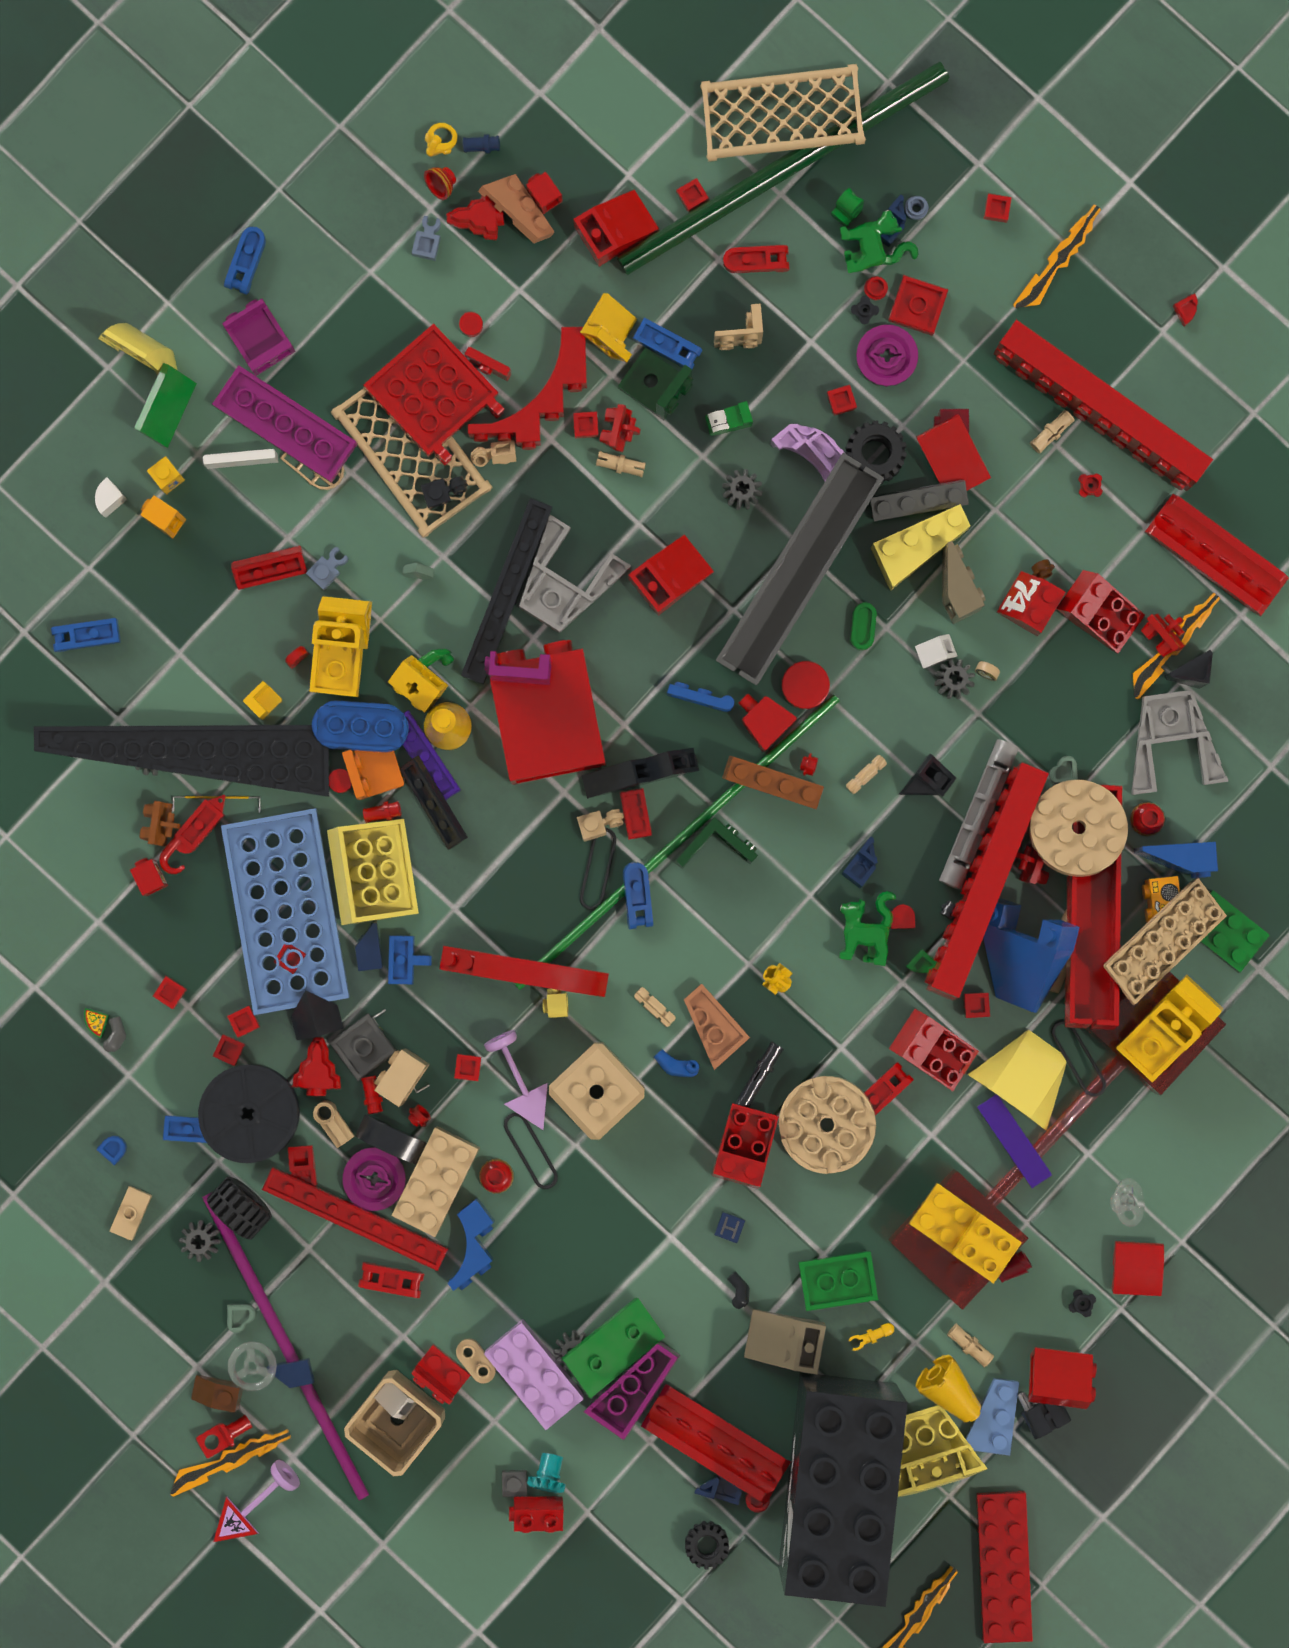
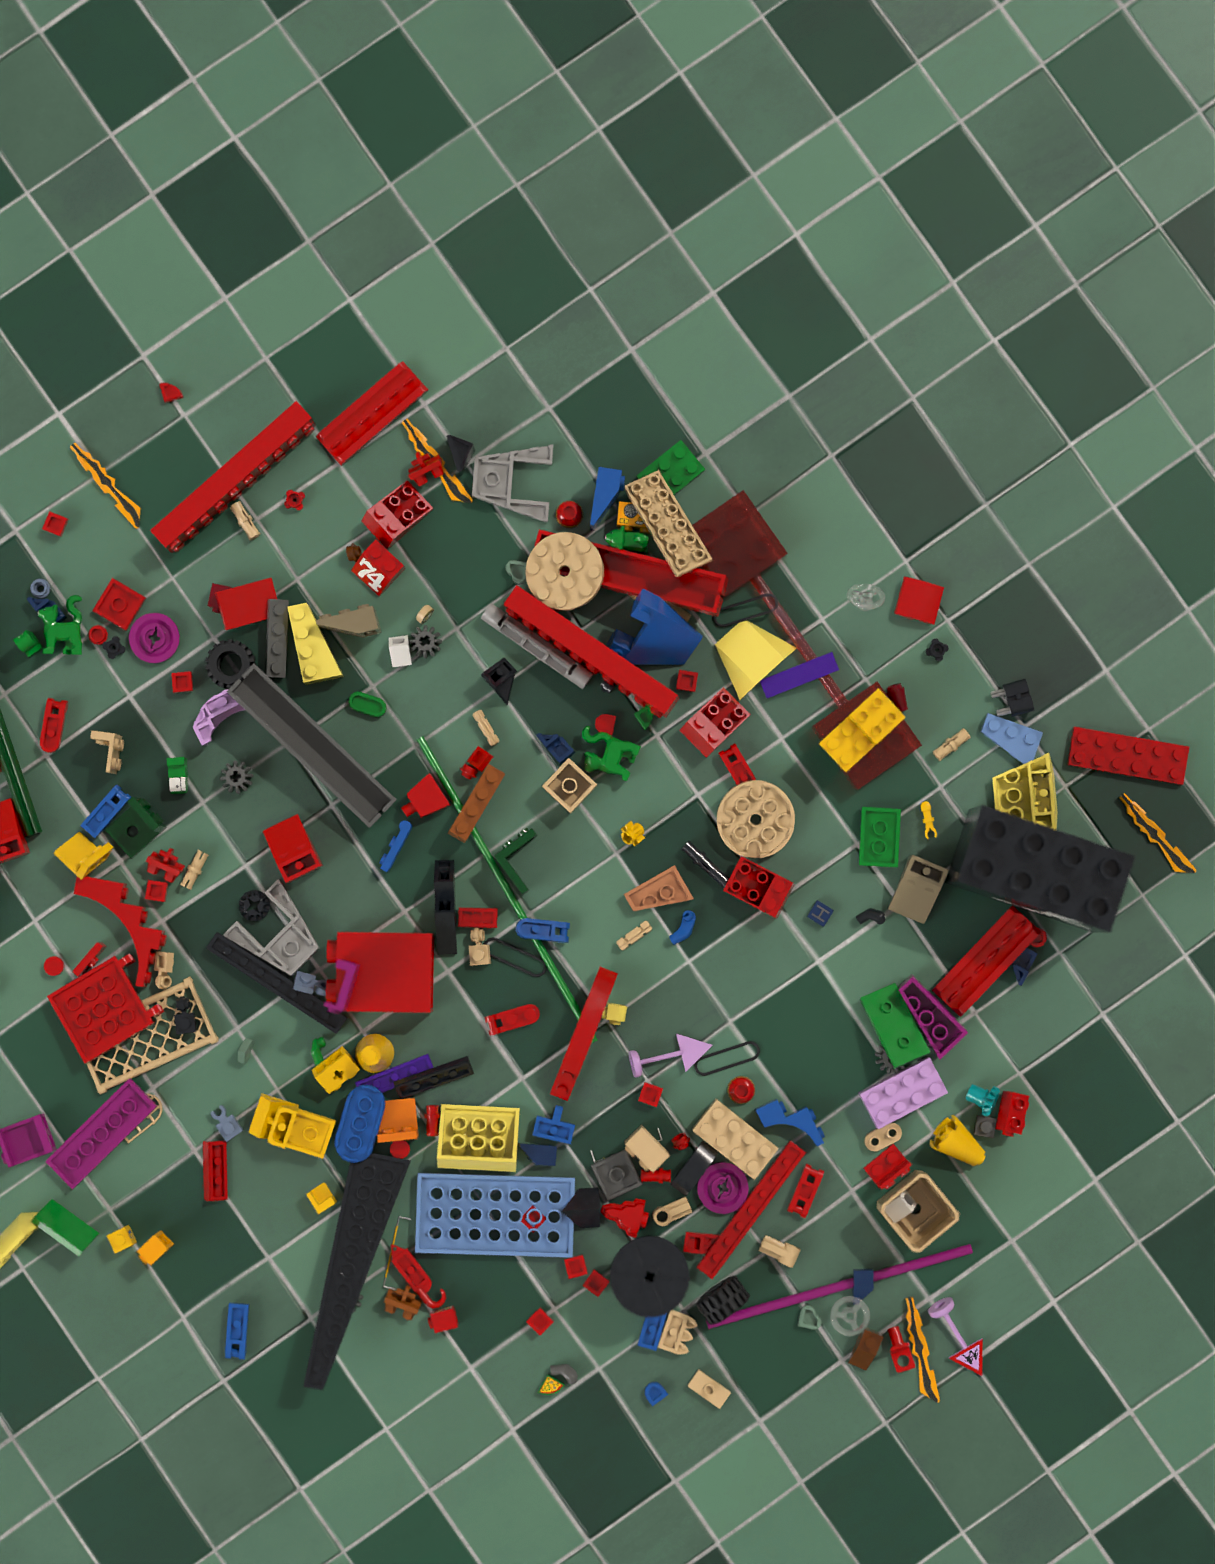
camera: 80 degrees left, 0 degrees up
white brick [95,478,127,518] -> none
dark grey gear [179,1220,221,1262] -> none
white tile [203,449,278,469] -> none
red tile [285,646,310,669] -> none
tan plate [549,1042,645,1140] -> none
black tyre [685,1521,729,1570] -> none
red tile [782,661,830,709] -> none
yellow cone [915,1355,981,1422] -> none
red hips [1015,845,1049,885] -> none
red brick [1028,1347,1097,1409] -> none
yellow piece [1116,975,1223,1082] -> none
none -> black gear [238,890,270,921]
none -> sand blue plate [293,971,326,996]
none -> red plate [467,746,493,772]
none -> red plate [484,1004,540,1036]
none -> tan brick [542,758,597,814]
none -> green animal [605,526,649,556]
none -> tan plate [658,1310,698,1354]
none -> tan piece [759,1235,801,1268]
none -> yellow cone [930,1115,985,1166]

